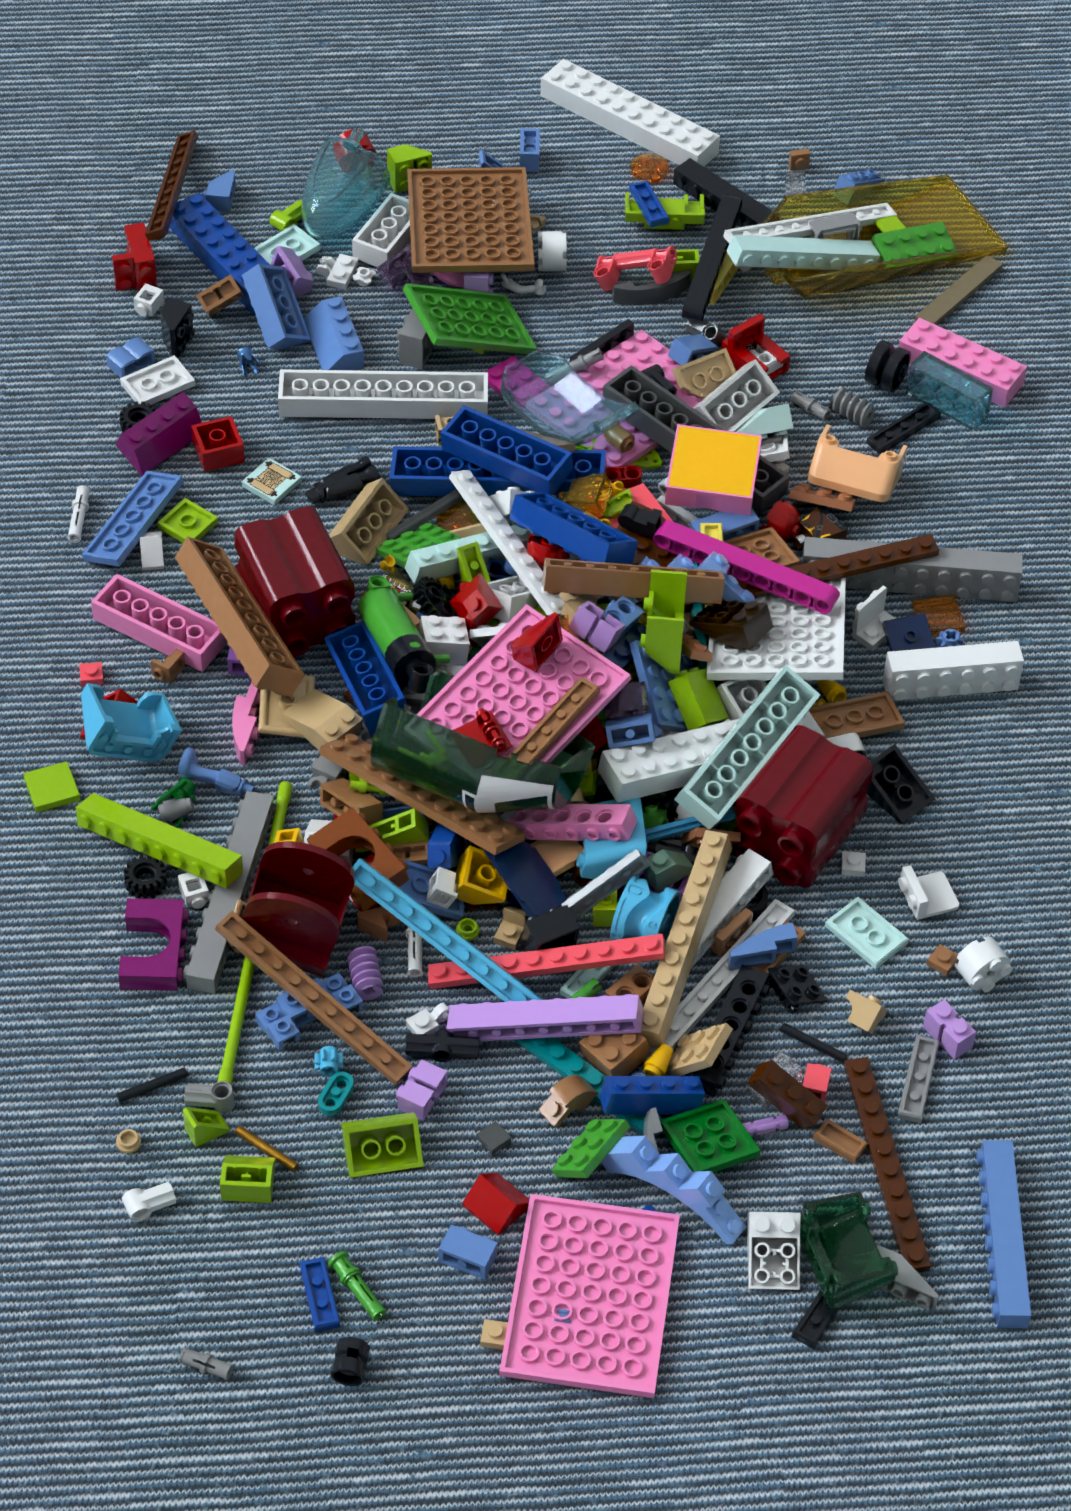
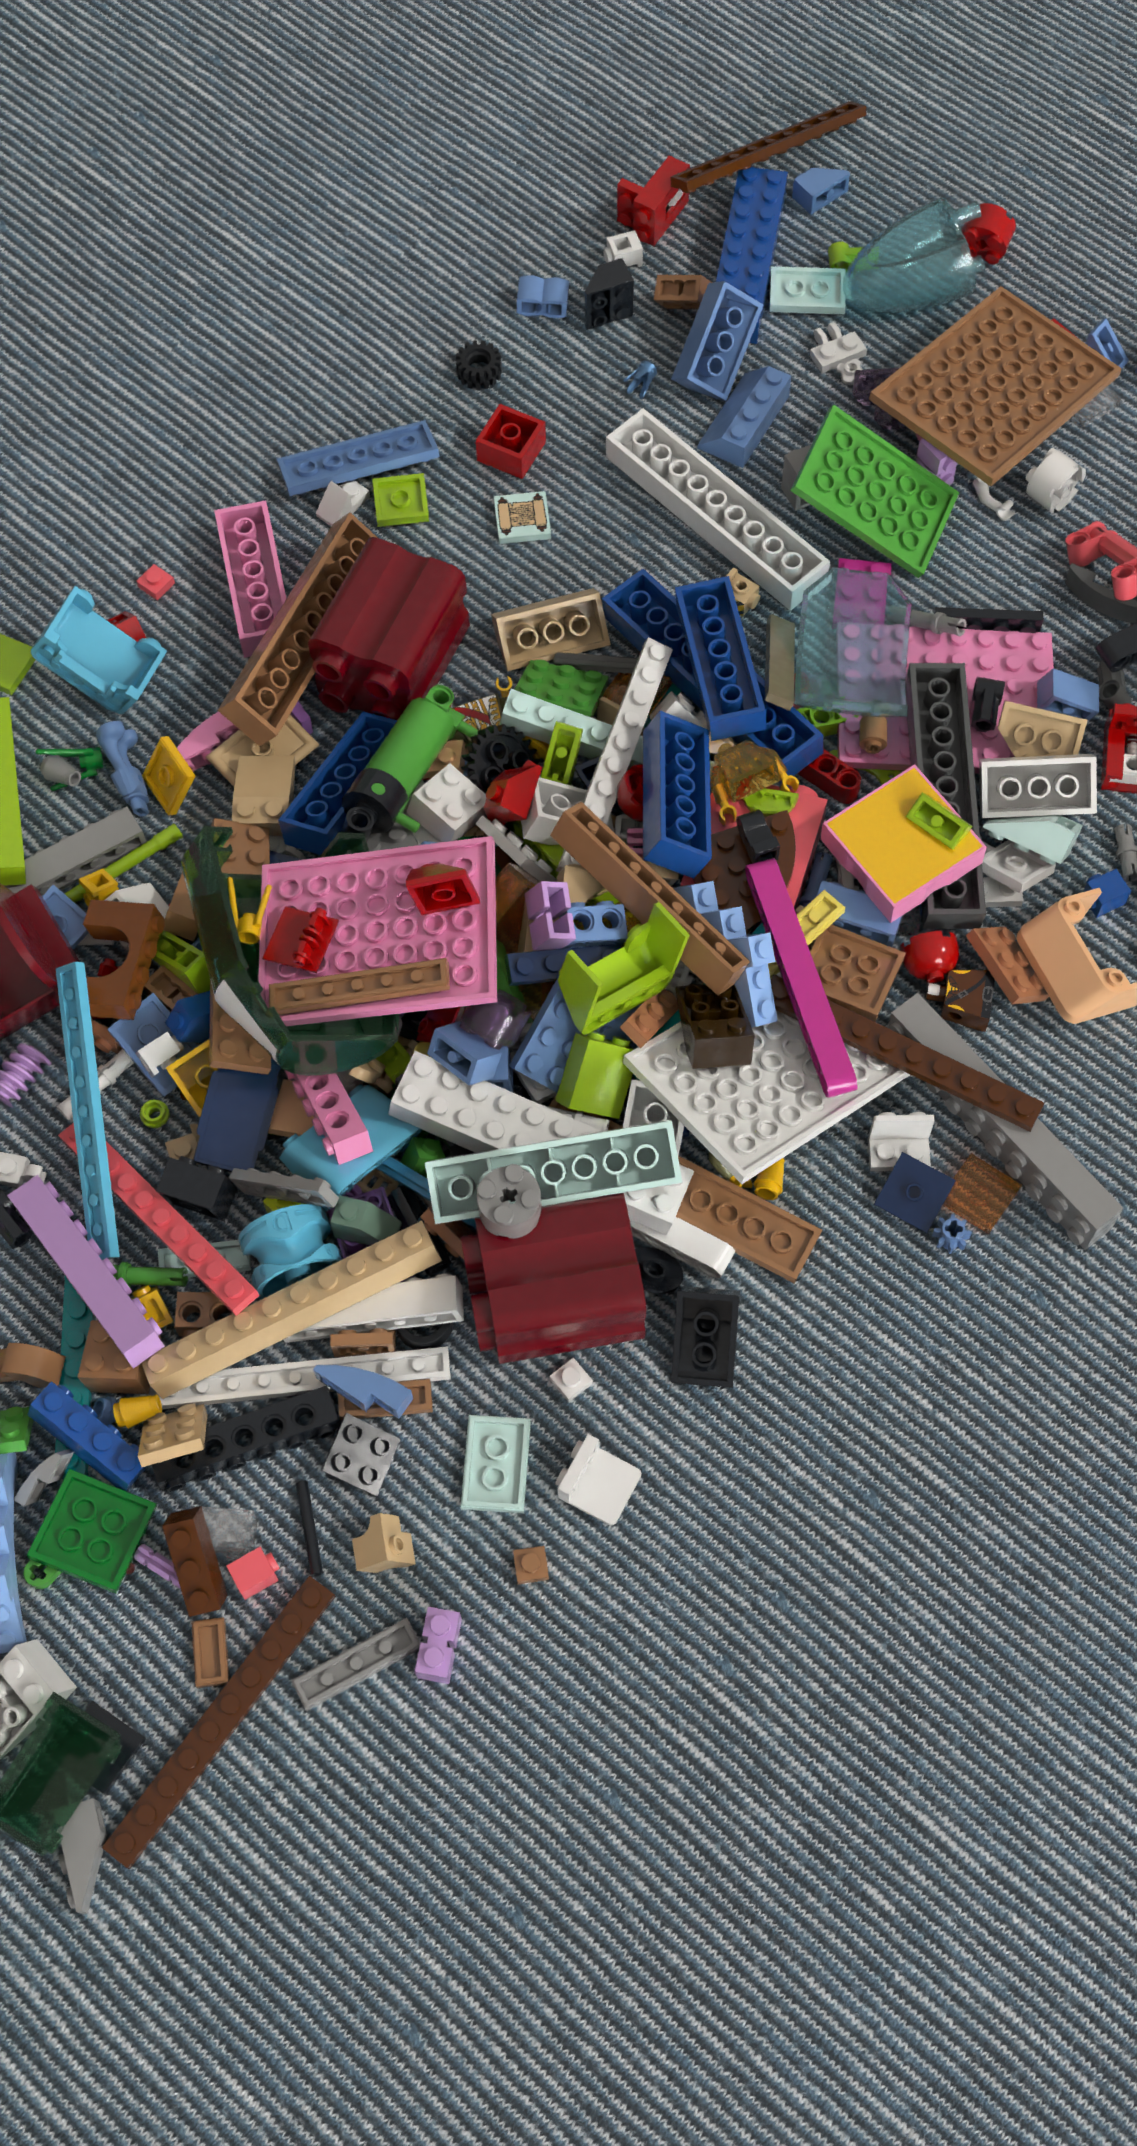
camera: 50 degrees right, 15 degrees up
white pin [67,486,90,543] -> none
magenta slope [115,391,202,476] -> none
white plate [120,355,195,405] -> none
medium nougat bracket [150,649,185,684] -> none
lavender slope [271,246,314,298] -> none
black piece [305,456,380,504] -> none
white brick [352,193,411,271] -> none
lime slope [387,144,432,193] -> none
tan tile [530,215,546,232] -> none
white brick [883,641,1024,701] -> none
white brick [955,936,1013,993] -> none
medium blue brick [976,1140,1031,1329] -> none
none -> yellow tile [142,736,196,816]
none -> light grey brick [477,1164,542,1238]
none -> lime slope [906,792,973,850]
none -> blue brick [1083,869,1131,918]

